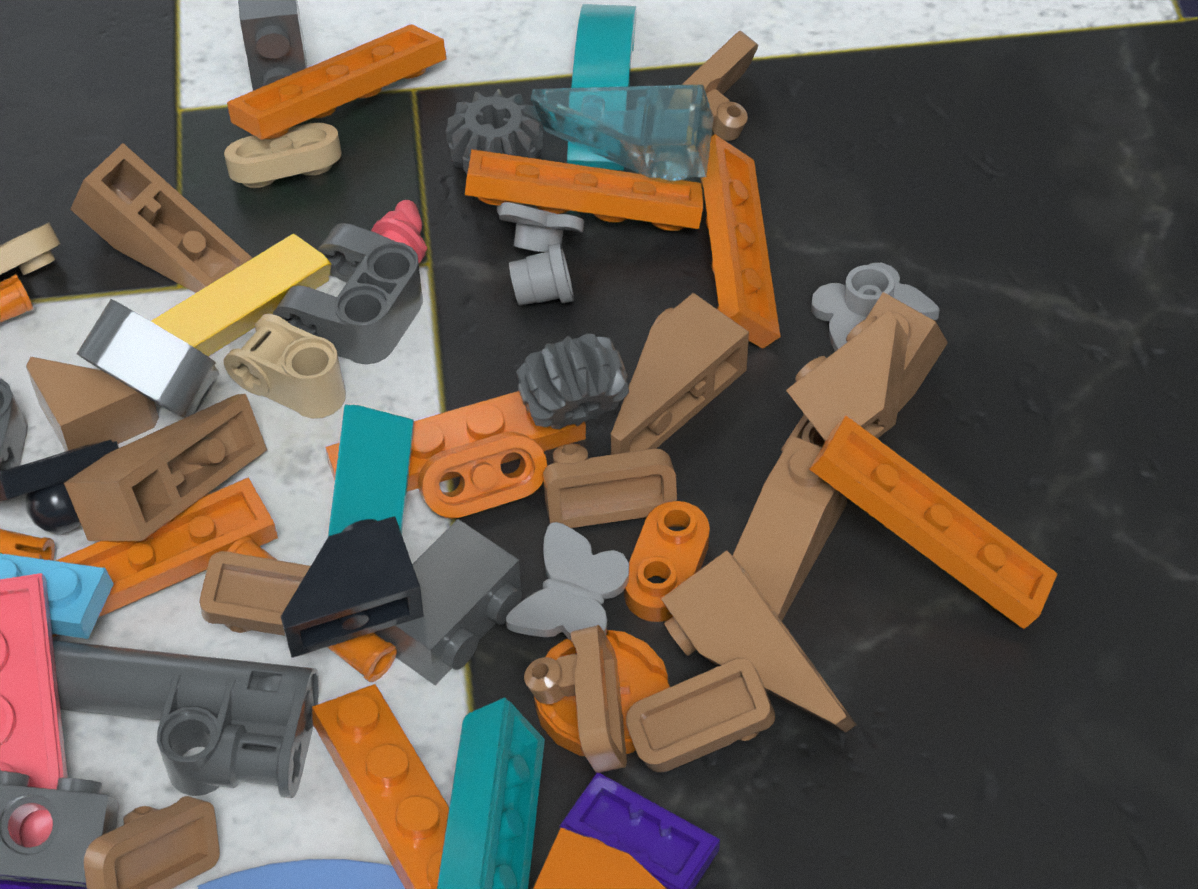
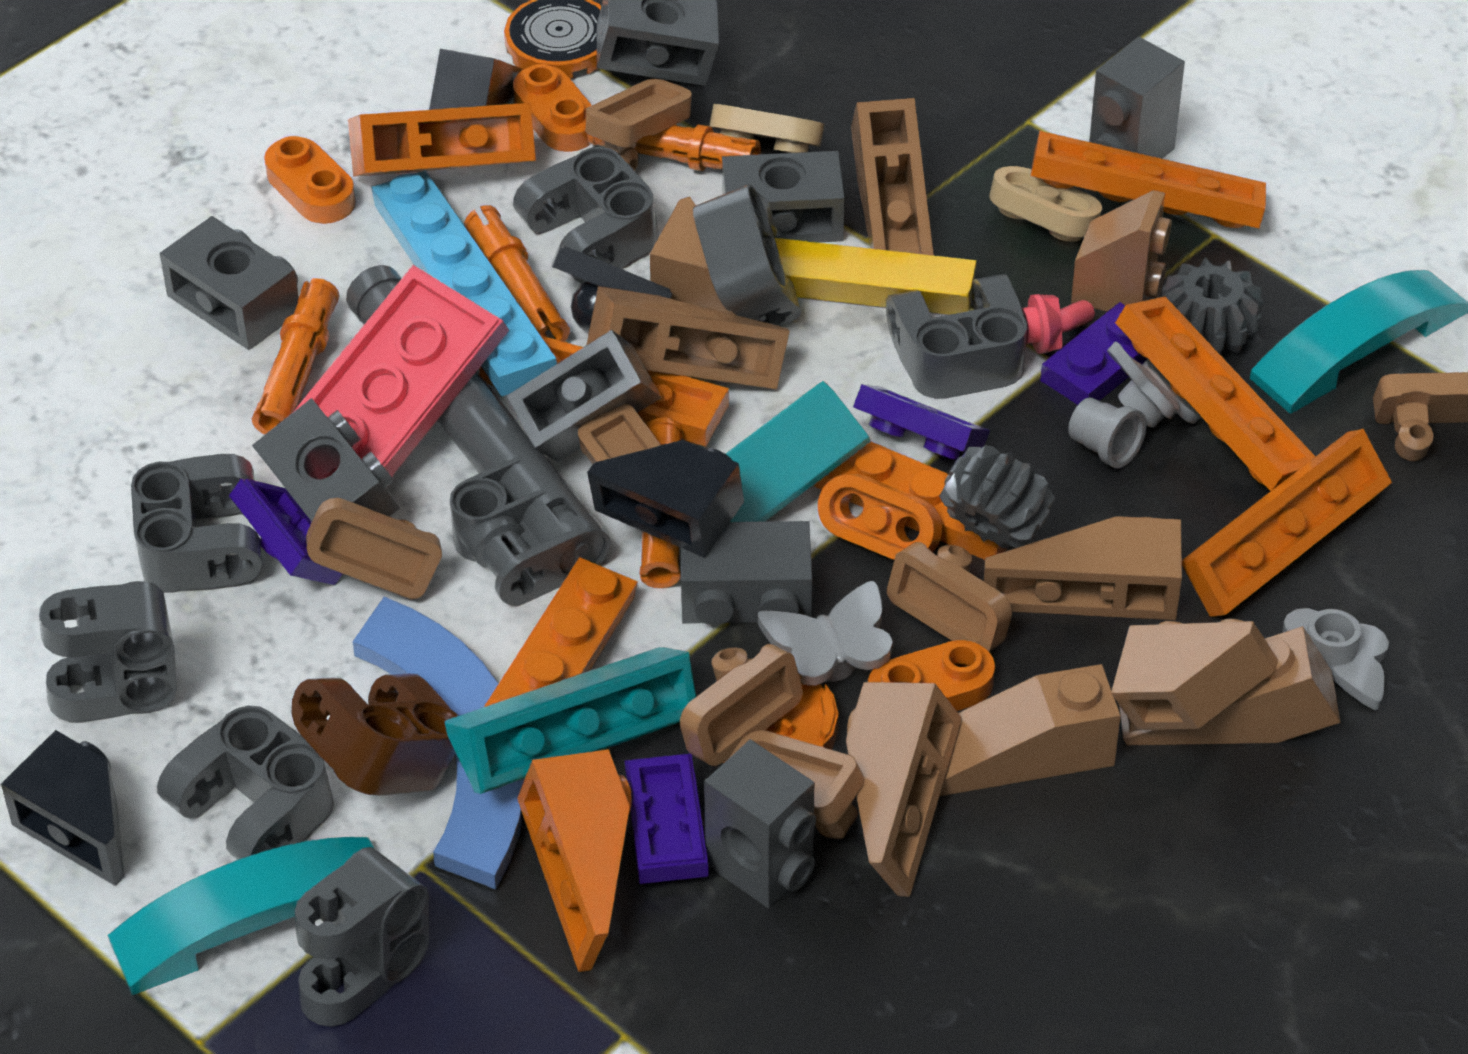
camera: 50 degrees right, 5 degrees down
tan piece [224,314,346,419] -> none
clear light blue slope [531,84,714,181] -> none
orange plate [809,416,1058,629] -> none
none -> dark grey brick [506,330,662,462]
none -> dark grey brick [704,739,816,909]
none -> dark grey brick [722,151,844,243]
none -> dark purple plate [853,384,990,460]
none -> dark purple plate [1040,302,1148,405]
none -> medium nougat slope [1071,190,1172,312]

